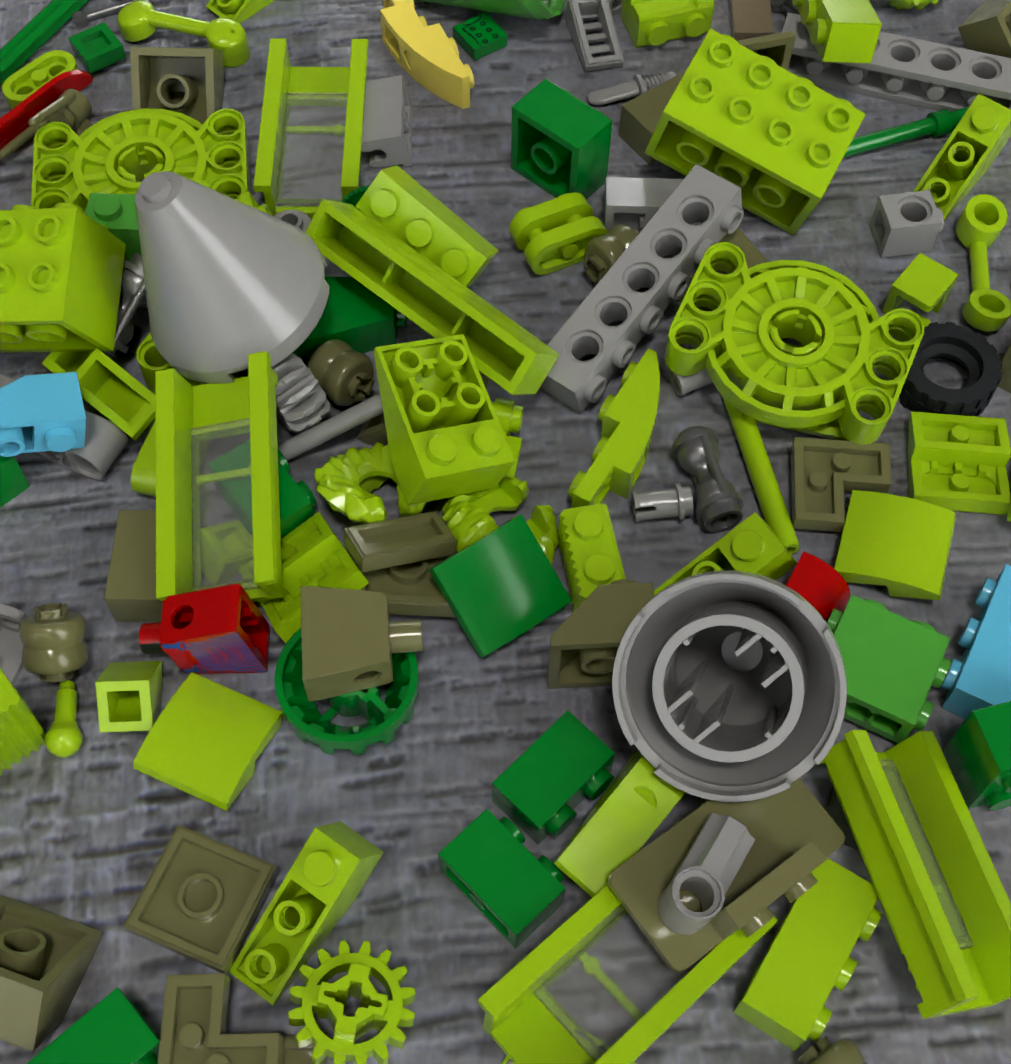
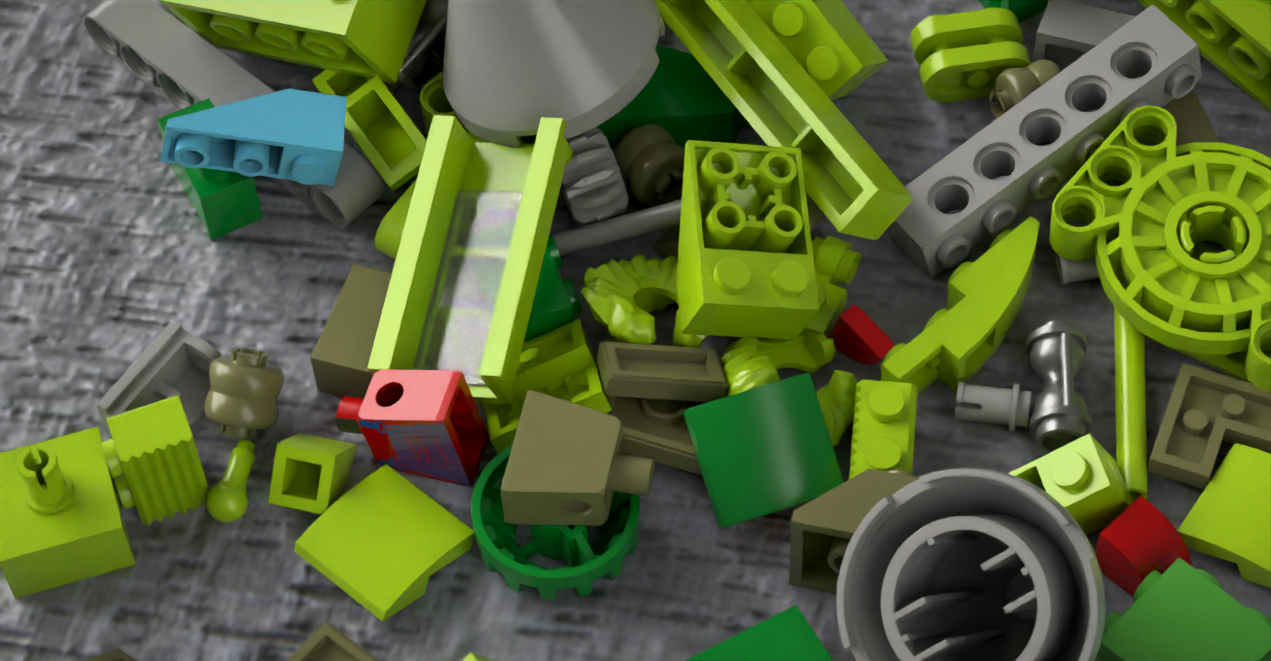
camera: 20 degrees right, 5 degrees down
none -> red tile [828,304,894,365]

